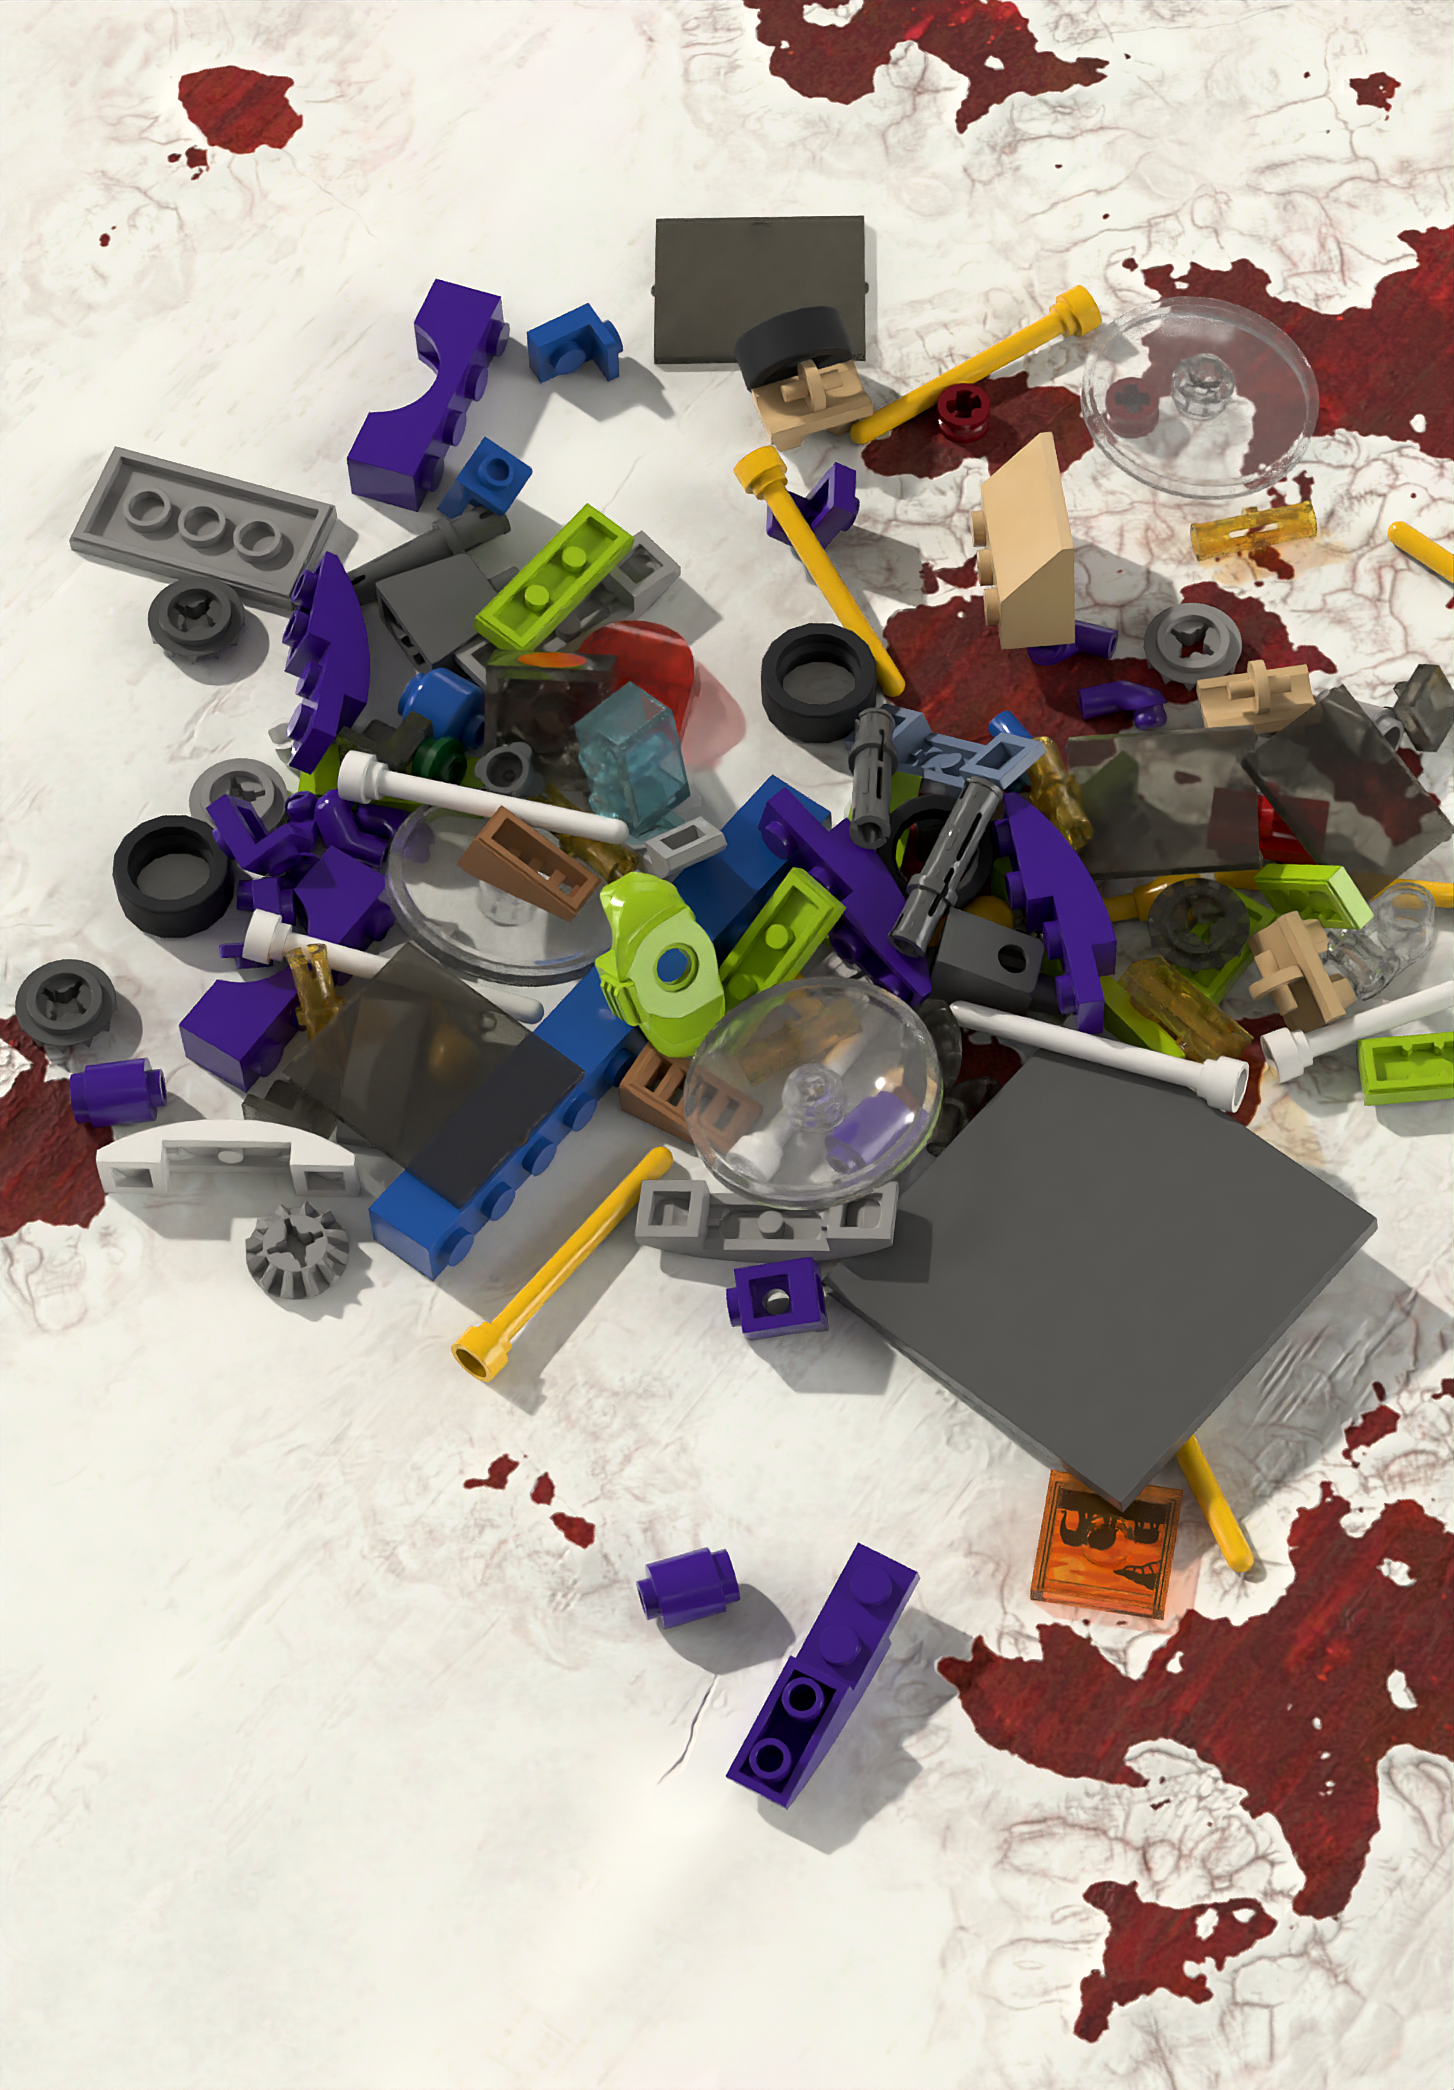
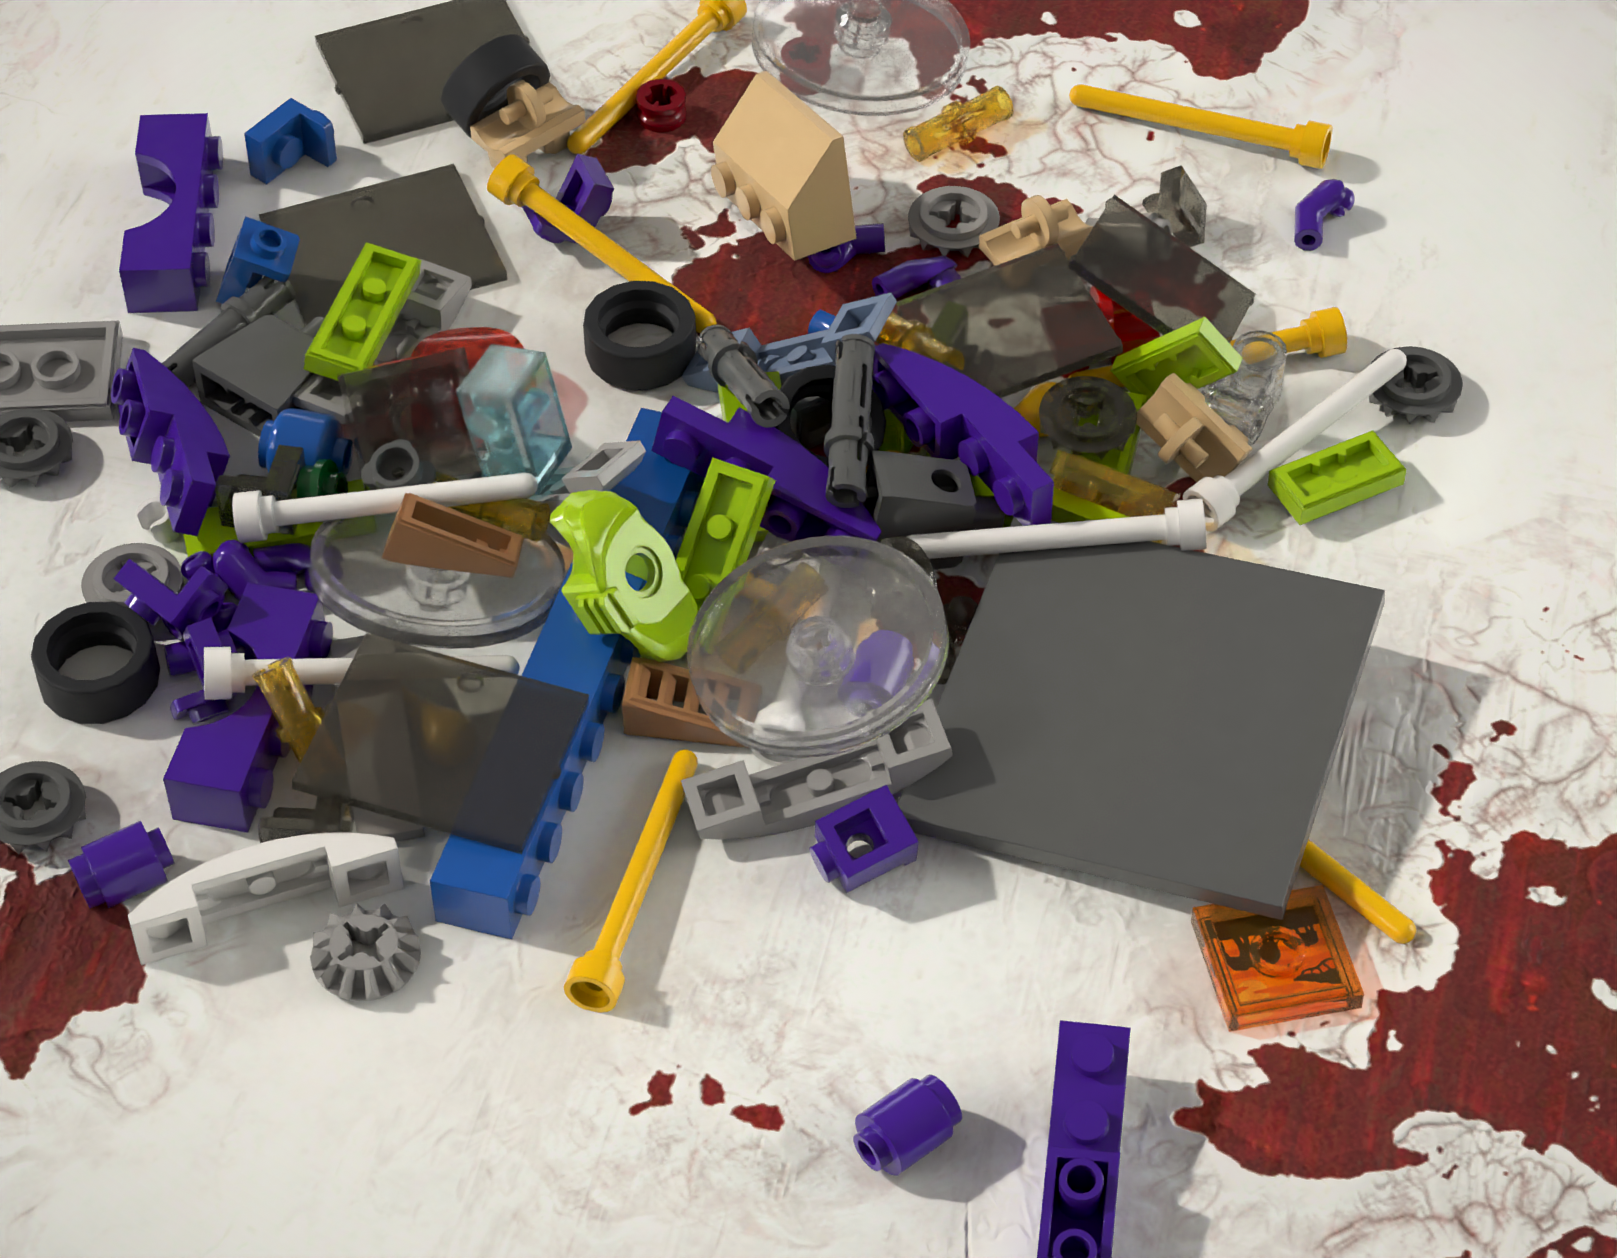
camera: 25 degrees left, 10 degrees down
none -> clear smoke piece [259,164,508,327]

